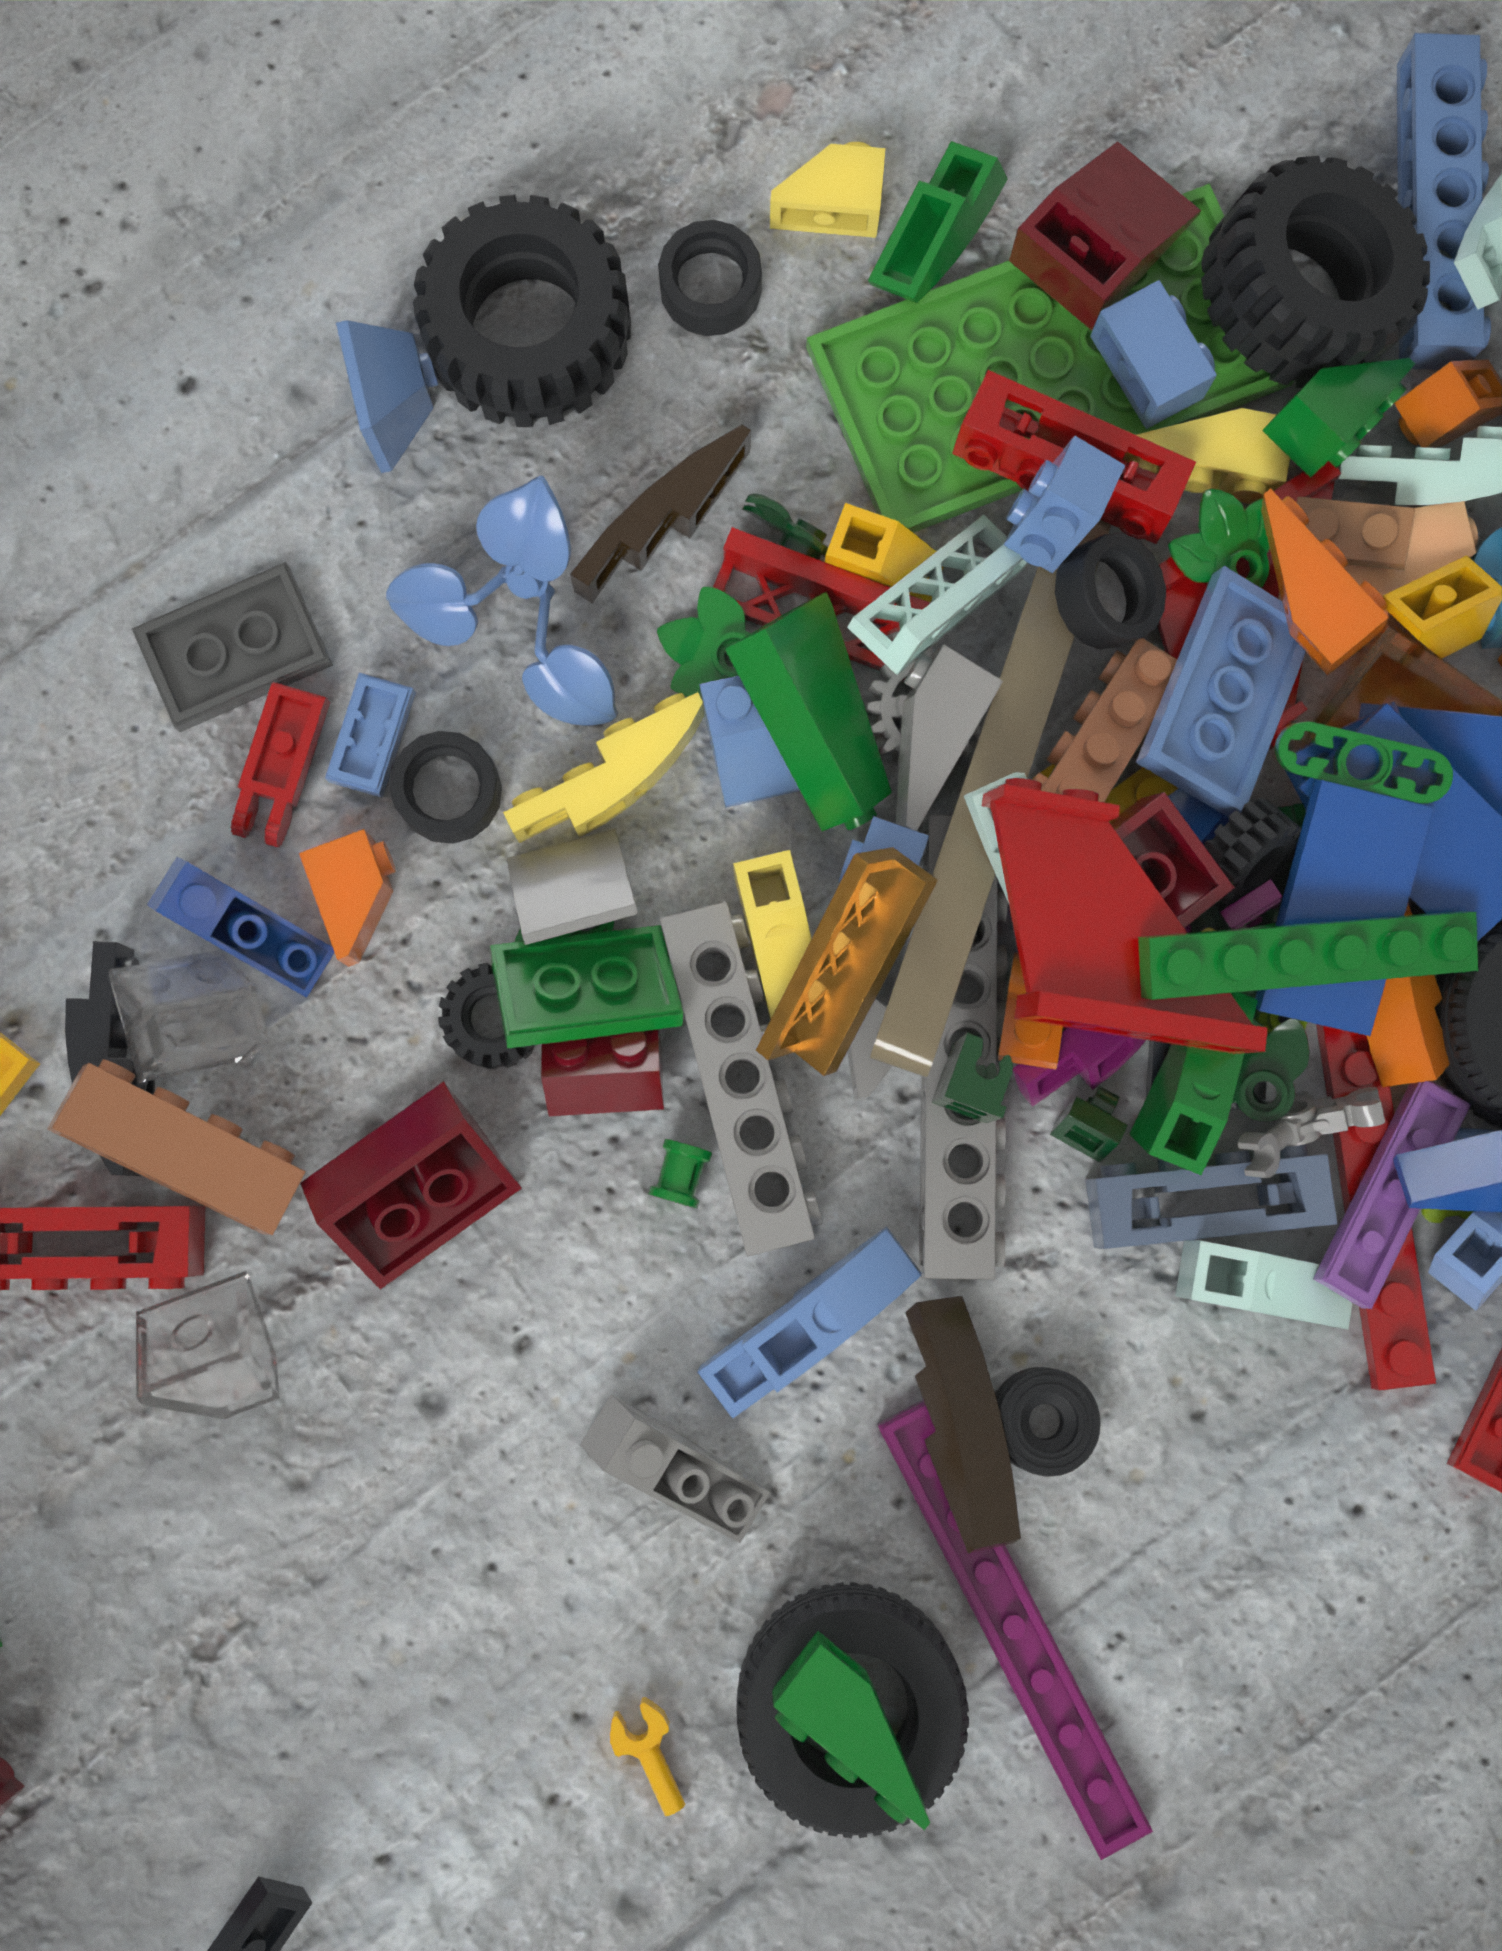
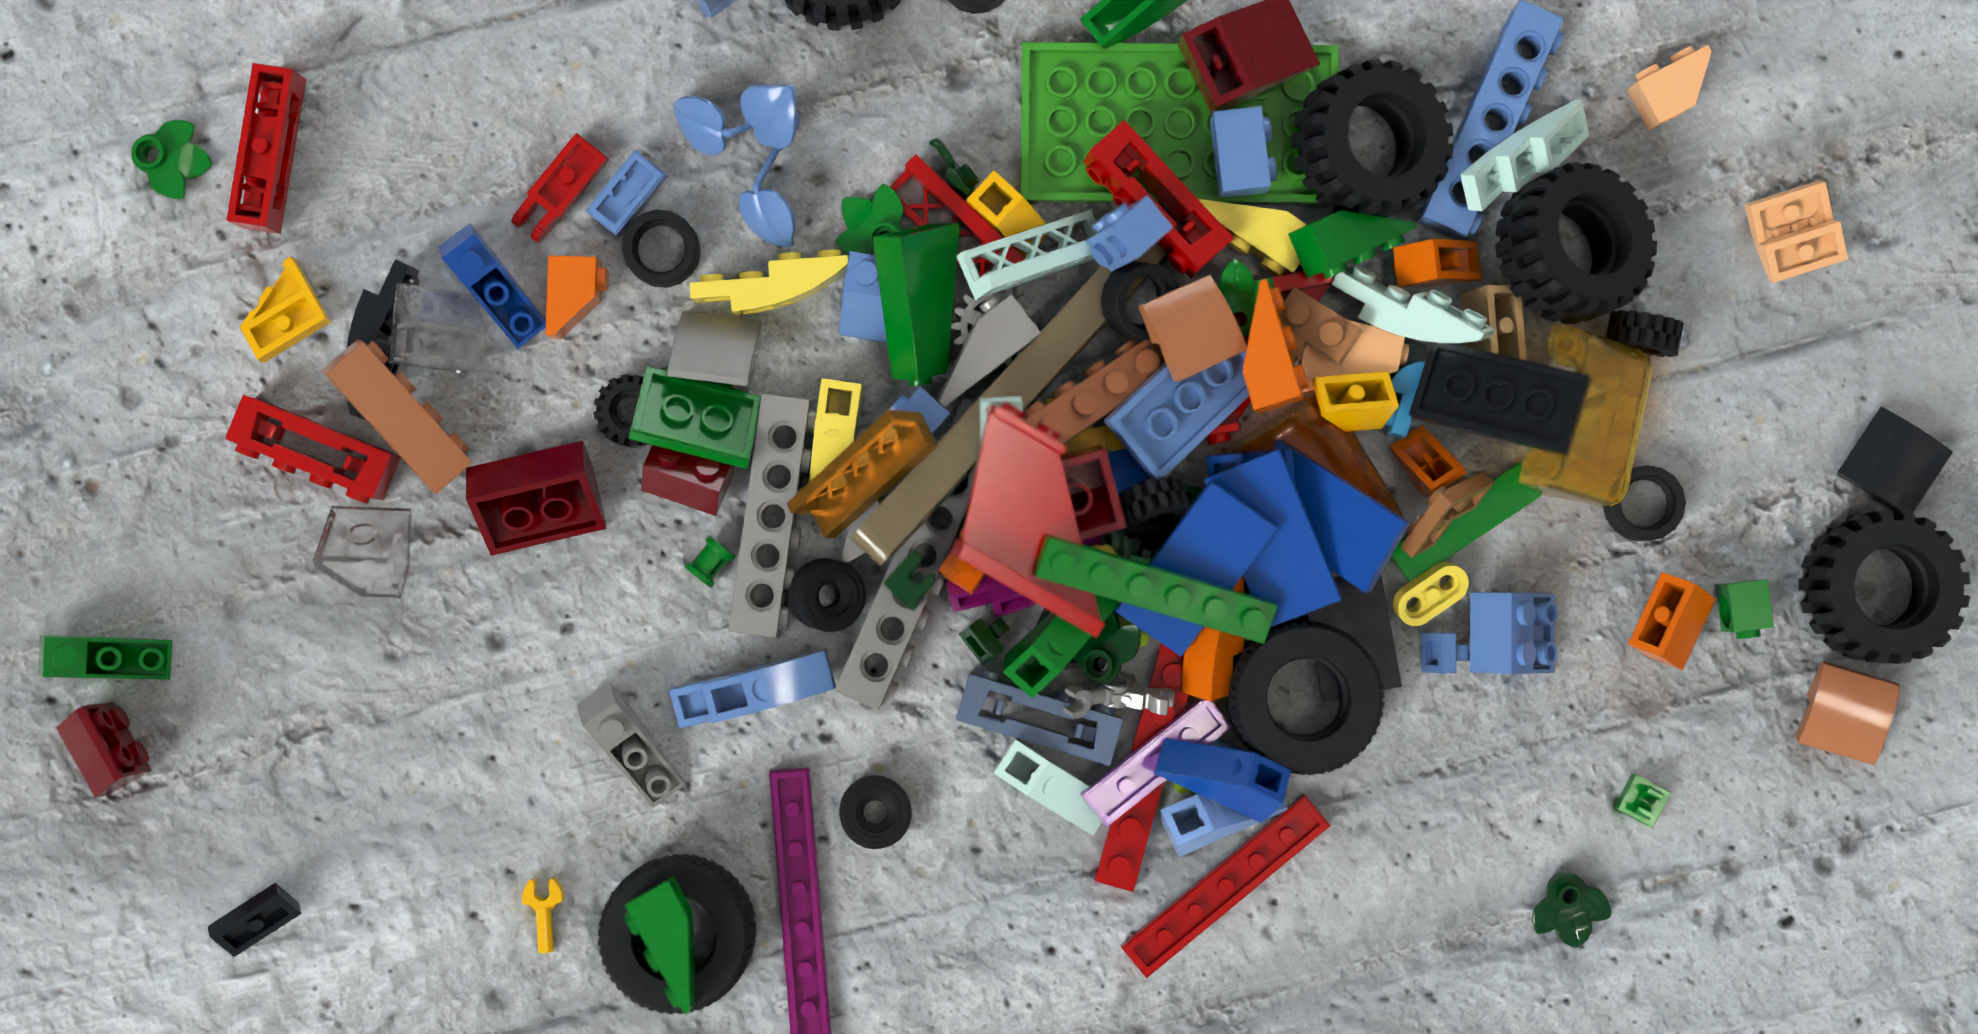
camera: 25 degrees right, 5 degrees up
dark grey tile [132,562,333,732] -> none
dark brown slope [570,424,751,604] -> none
dark brown slope [905,1296,1021,1554] -> none
magenta tile [1220,879,1283,929] -> none
green beam [1275,722,1453,803] -> none
none -> black tyre [789,558,866,632]
none -> nougat slope [1138,275,1247,381]

